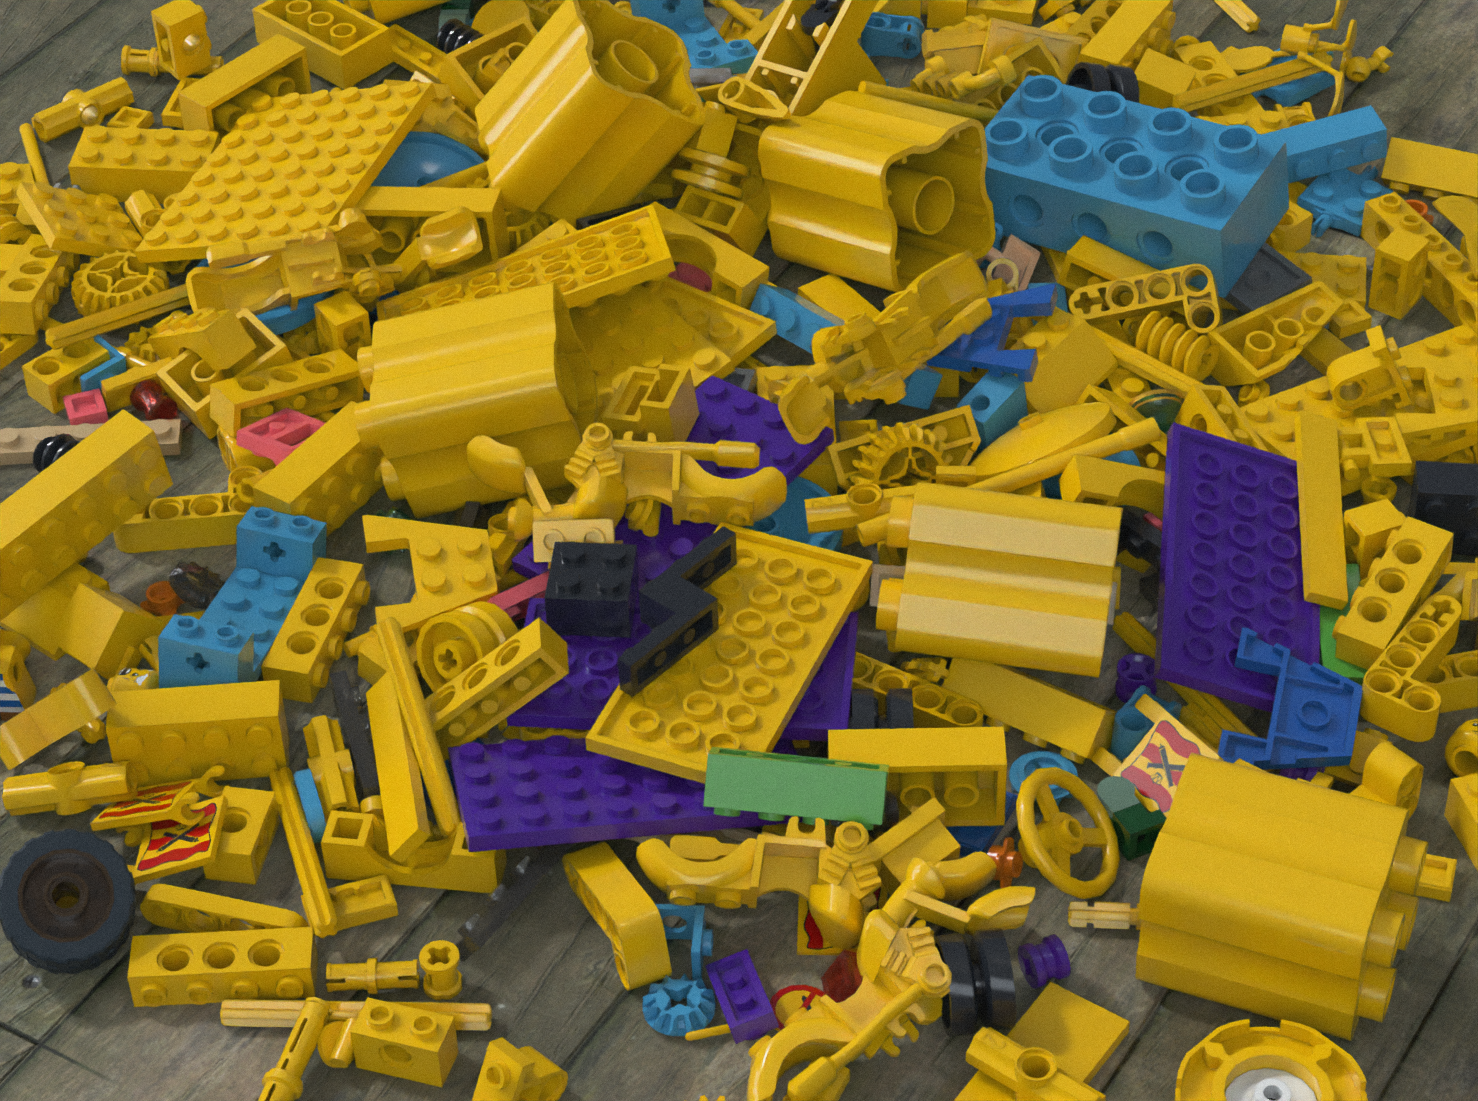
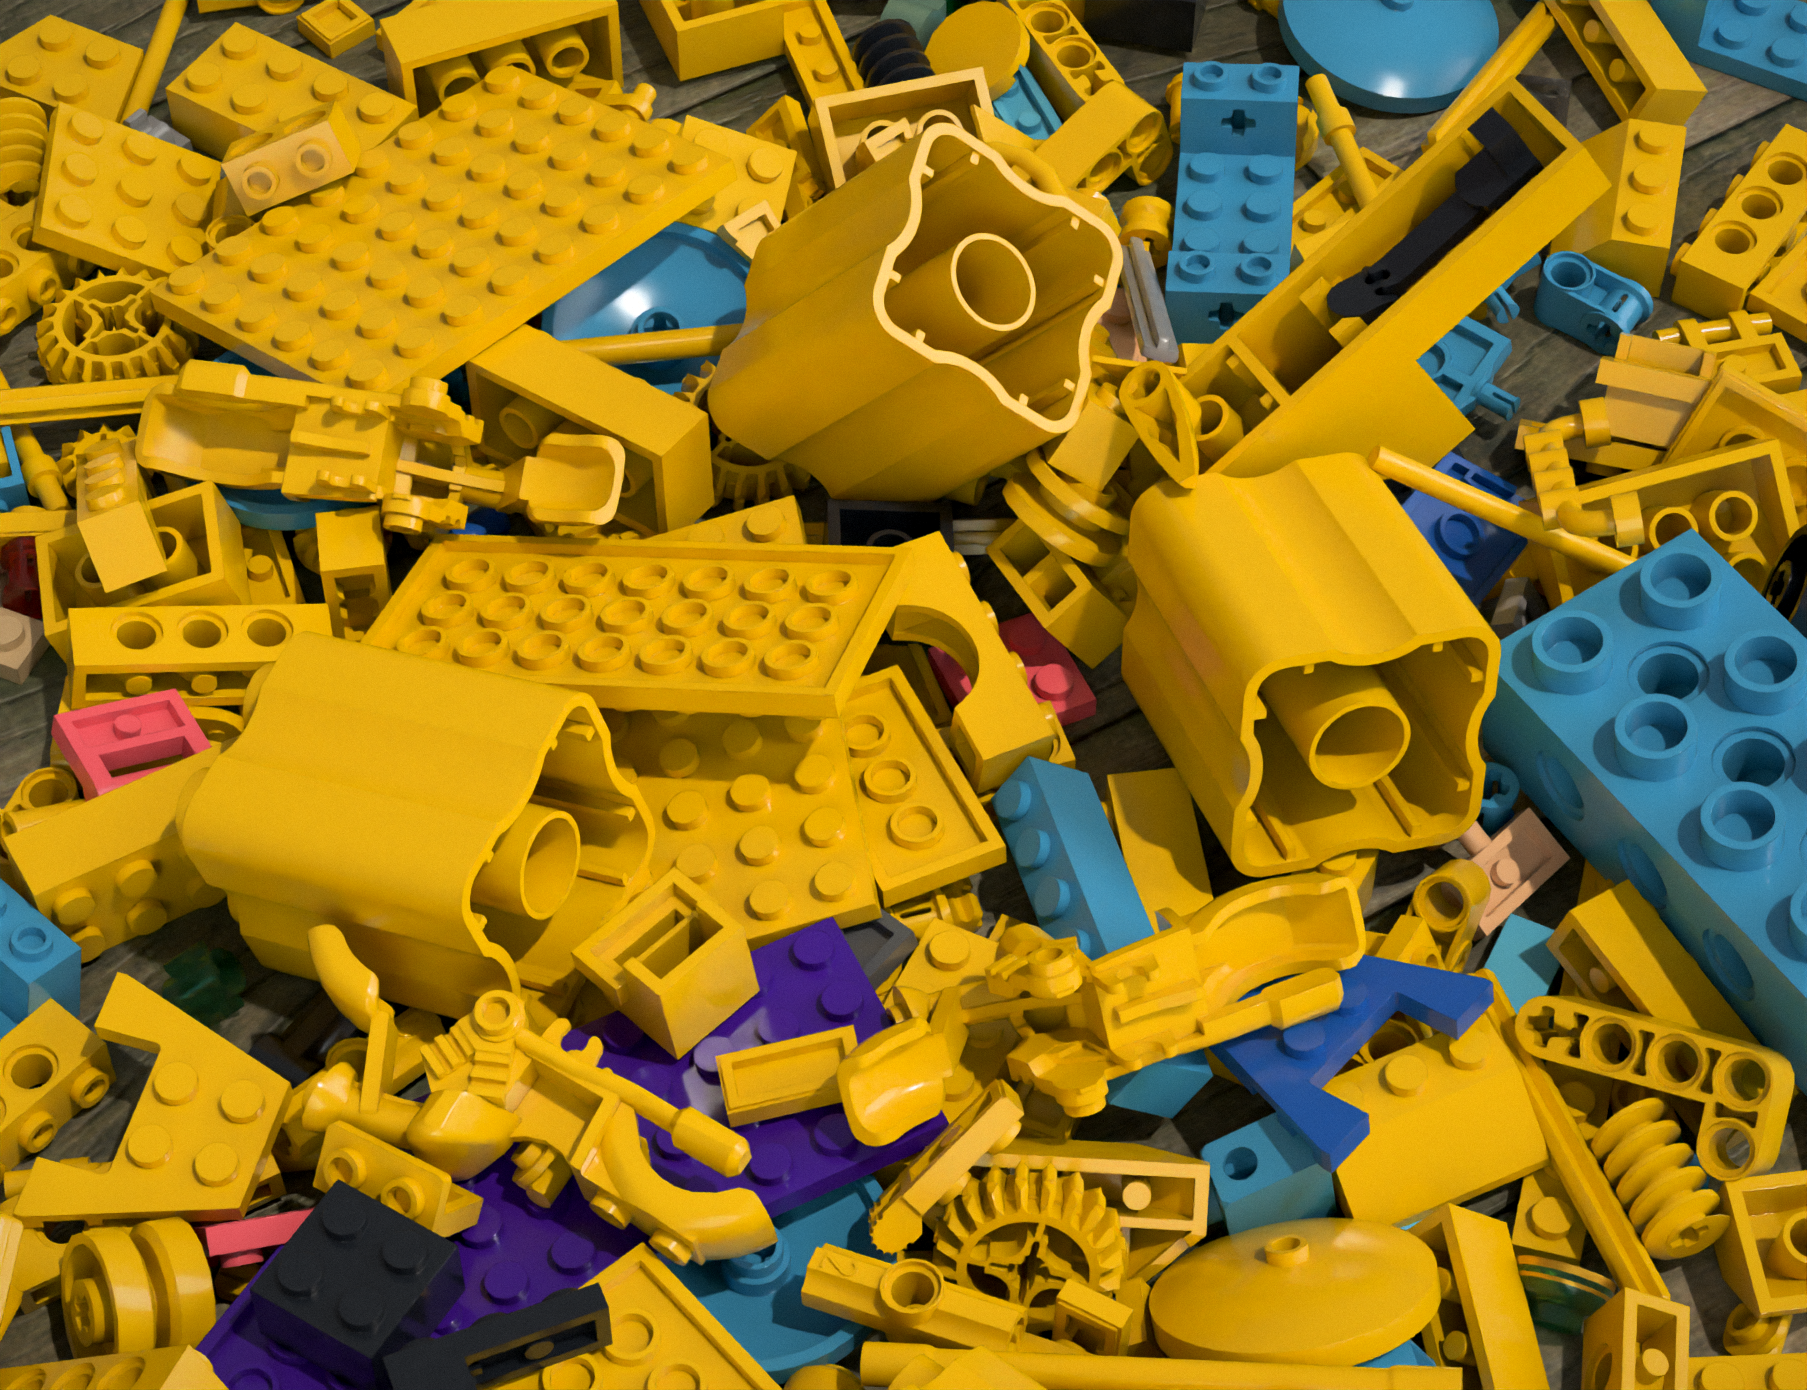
camera: 25 degrees right, 10 degrees up
none -> yellow brick [221,99,362,216]
none -> yellow tile [715,1025,858,1128]
none -> yellow hinge [868,1078,1024,1255]

